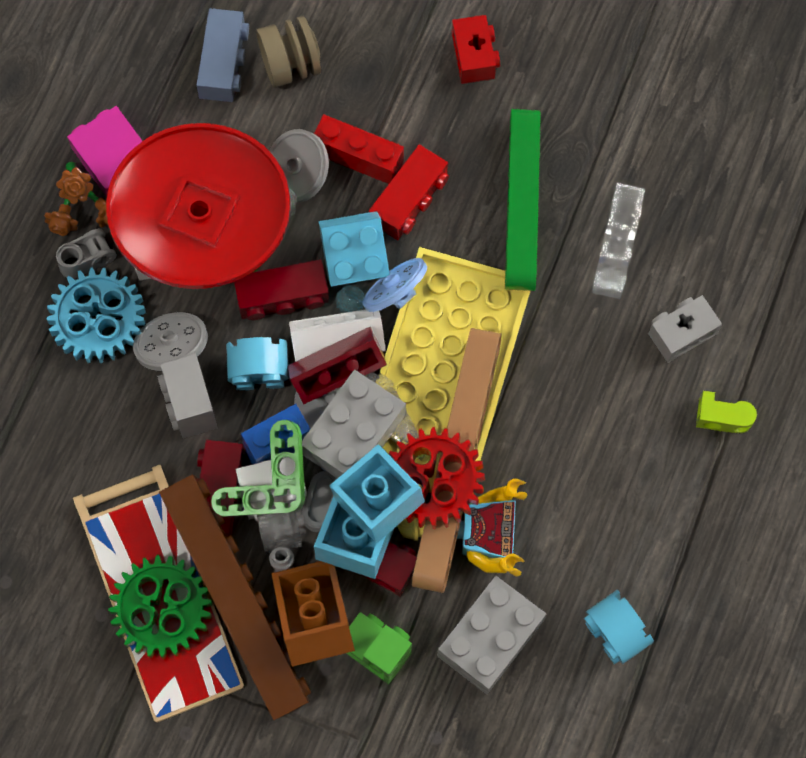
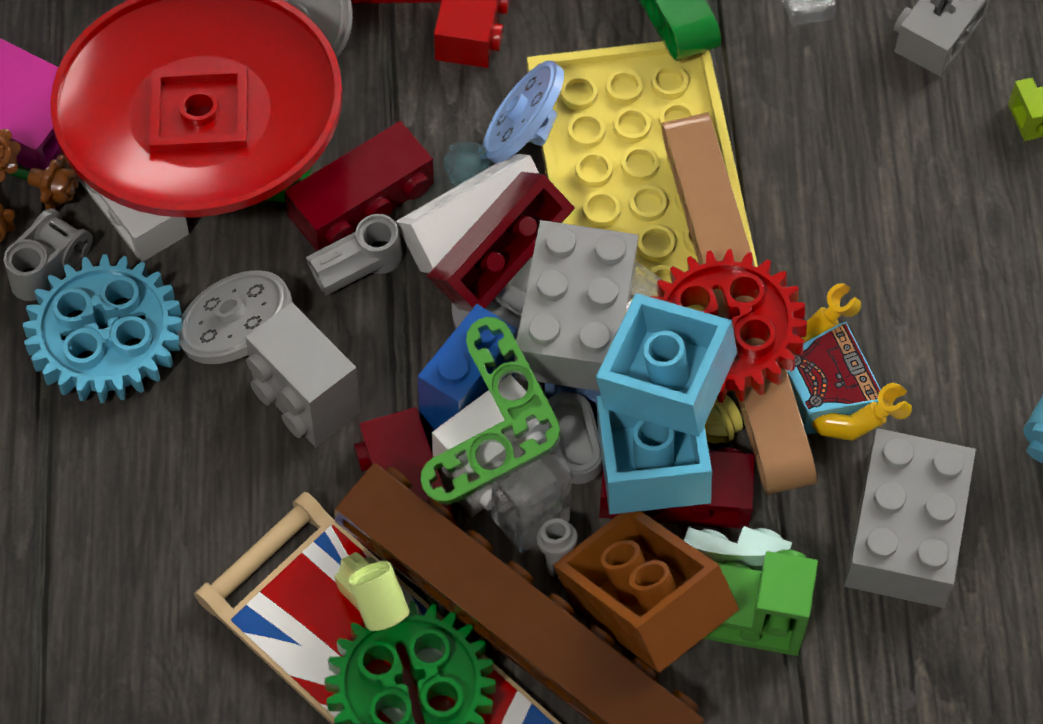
camera: 25 degrees left, 10 degrees down
medium azure brick [226,337,289,390] -> none
medium azure brick [318,211,390,286] -> none
none -> light grey piece [306,214,403,296]
none -> yellowish green piece [334,552,410,631]
none -> light aqua slope [684,526,792,571]

